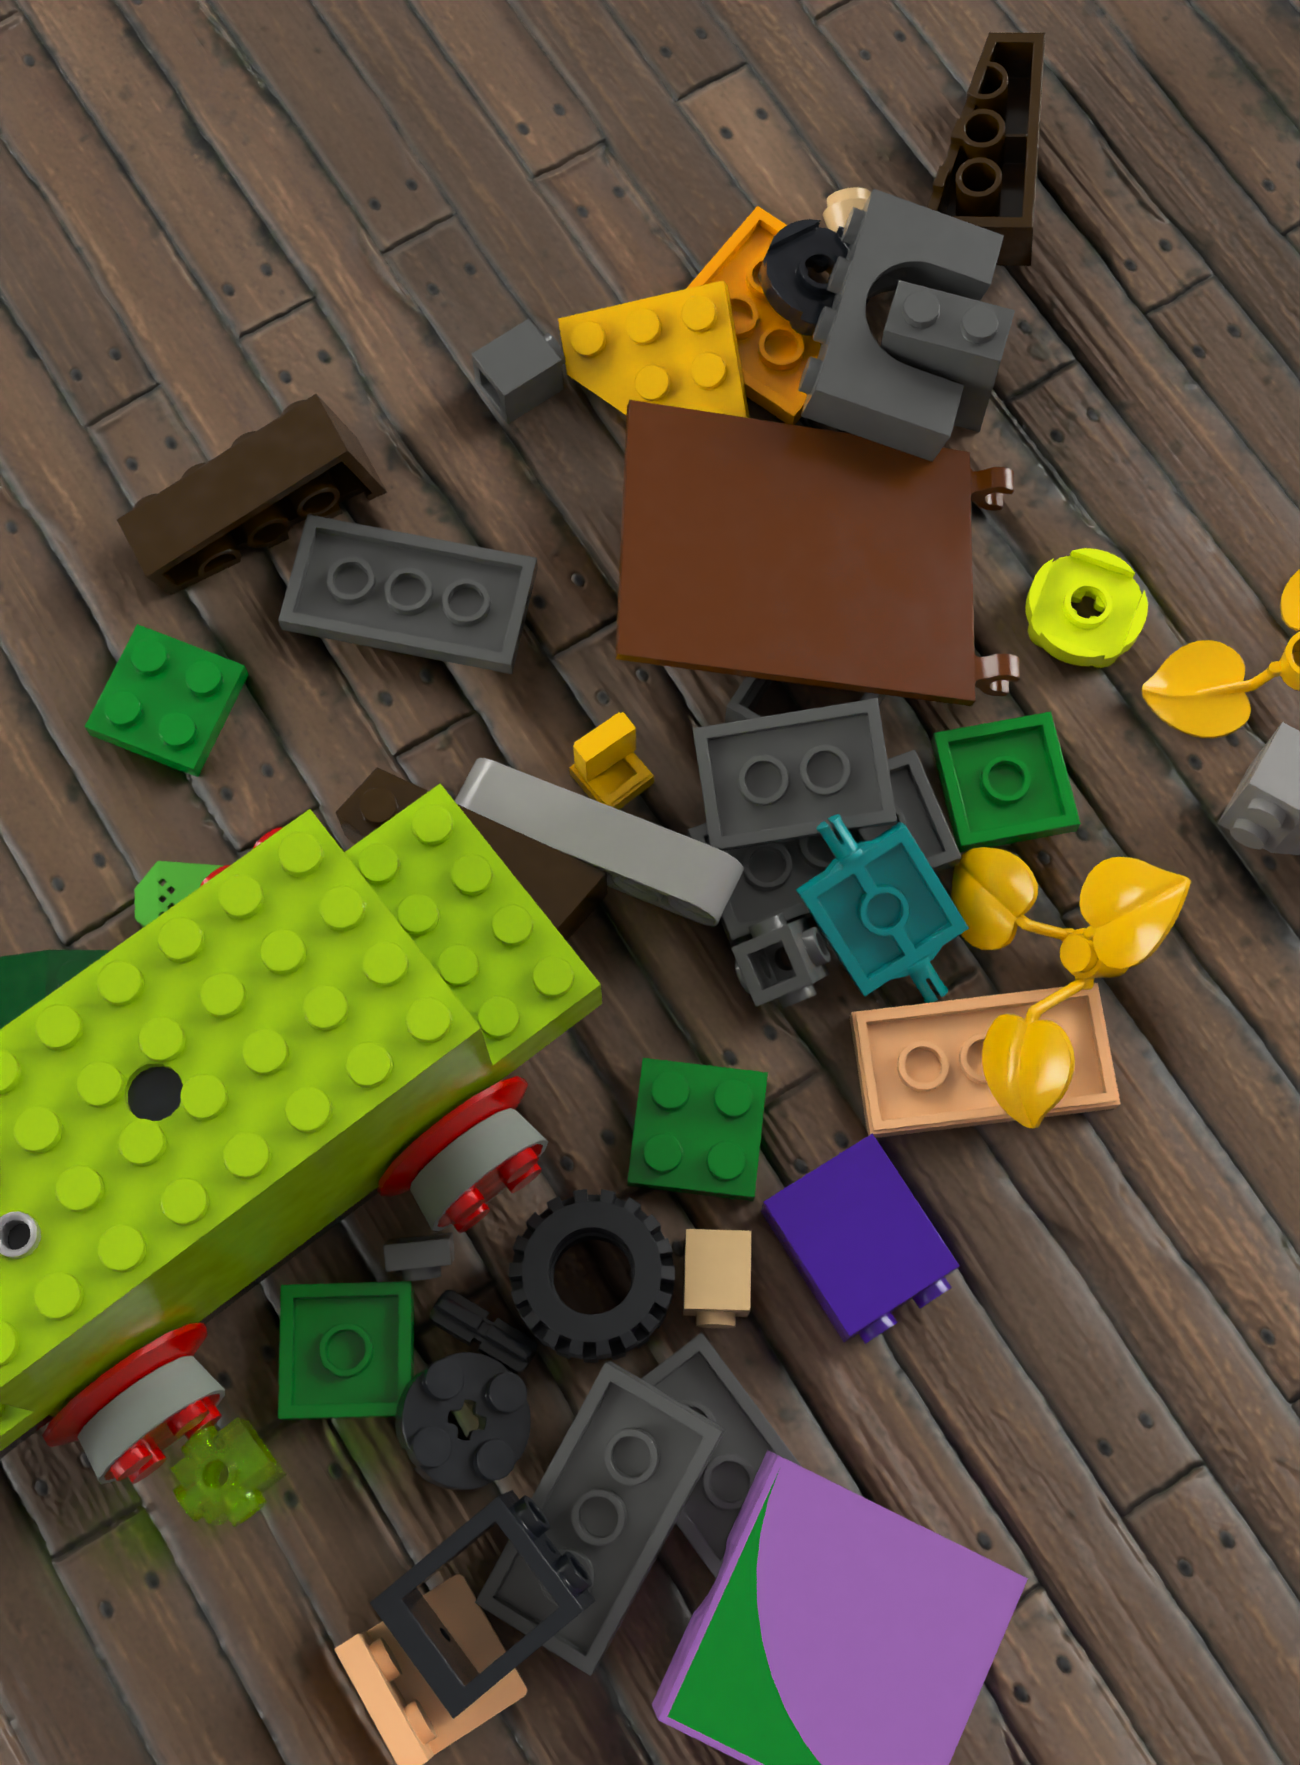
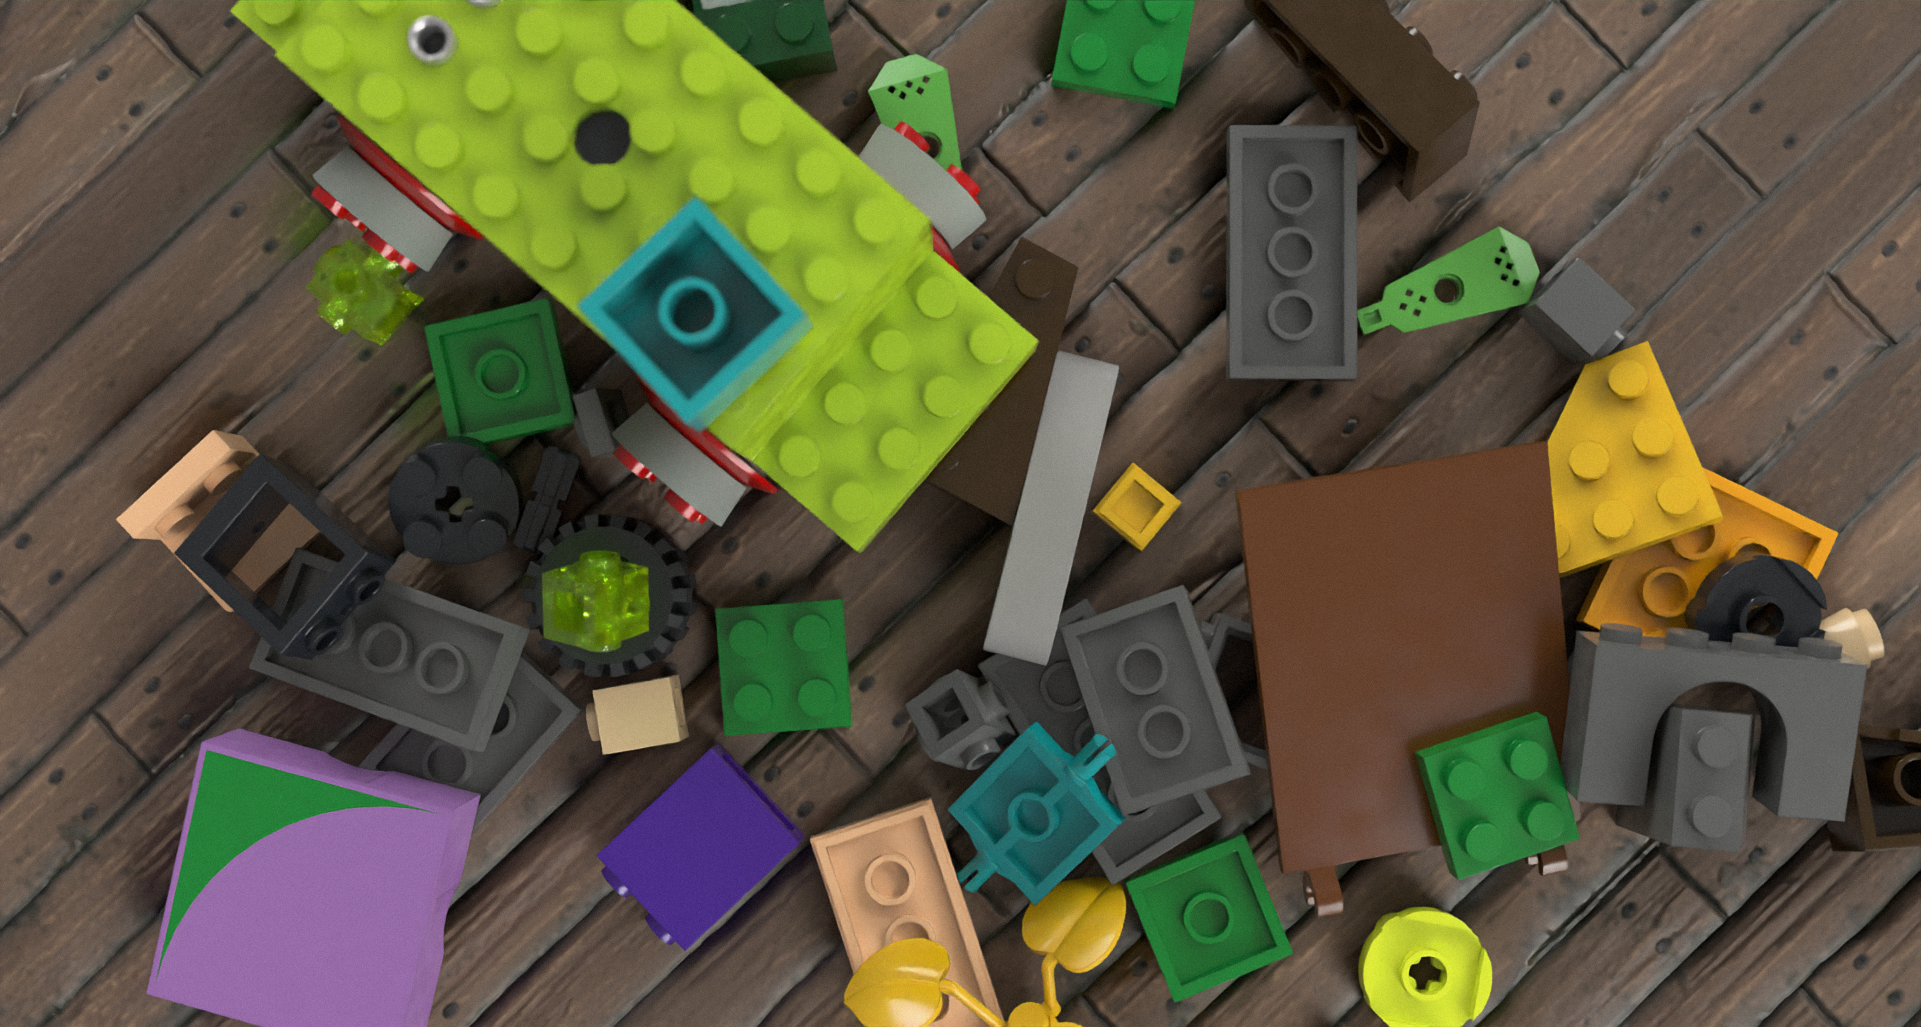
camera: 80 degrees right, 15 degrees up
yellow tile [573,712,636,783] -> none
none -> clear neon green brick [542,550,650,652]
none -> teal brick [577,196,813,432]
none -> bright green piece [1357,226,1540,335]
none -> green plate [1415,712,1580,880]

